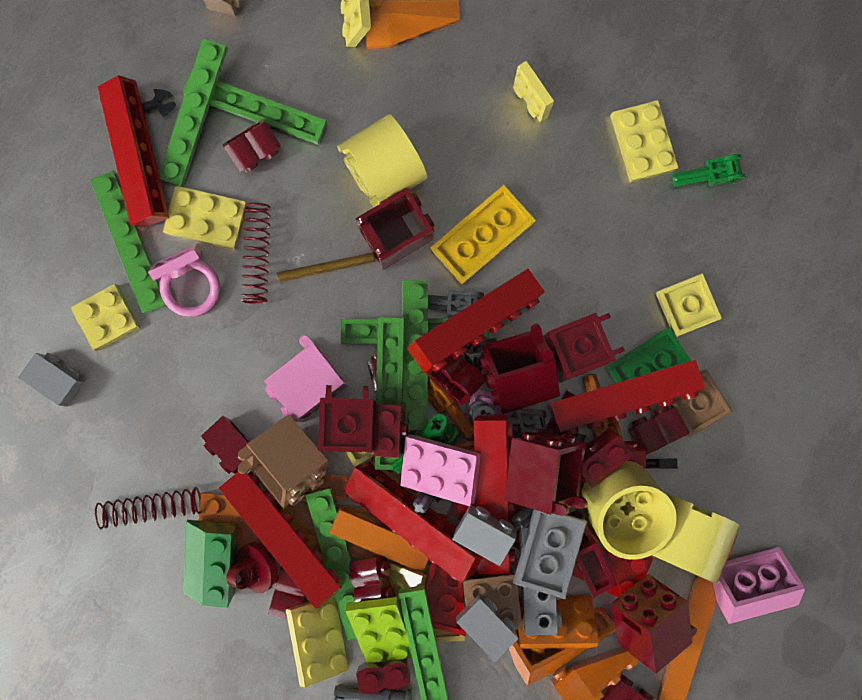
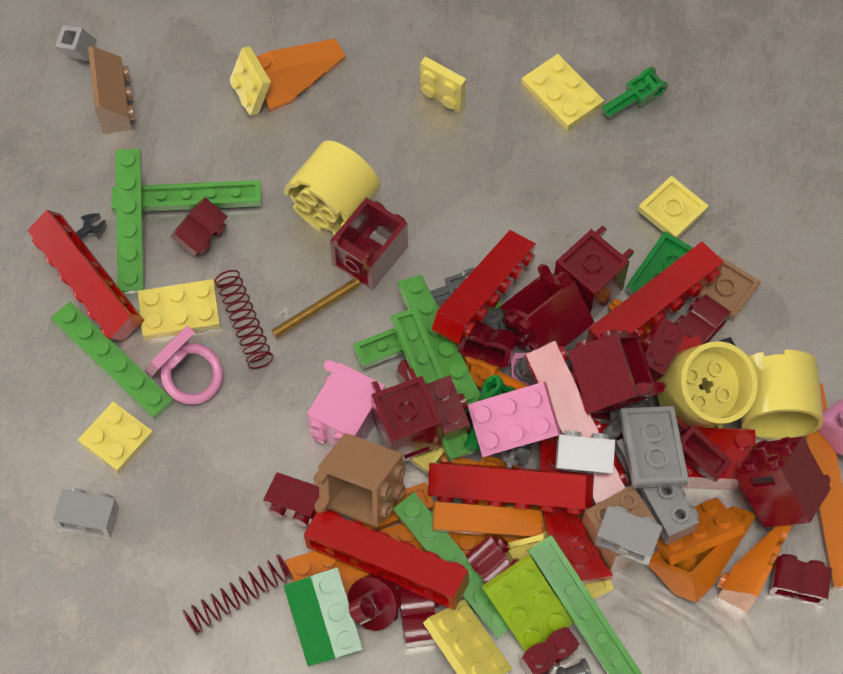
camera: 20 degrees left, 20 degrees down
yellow plate [430,185,536,285] -> none

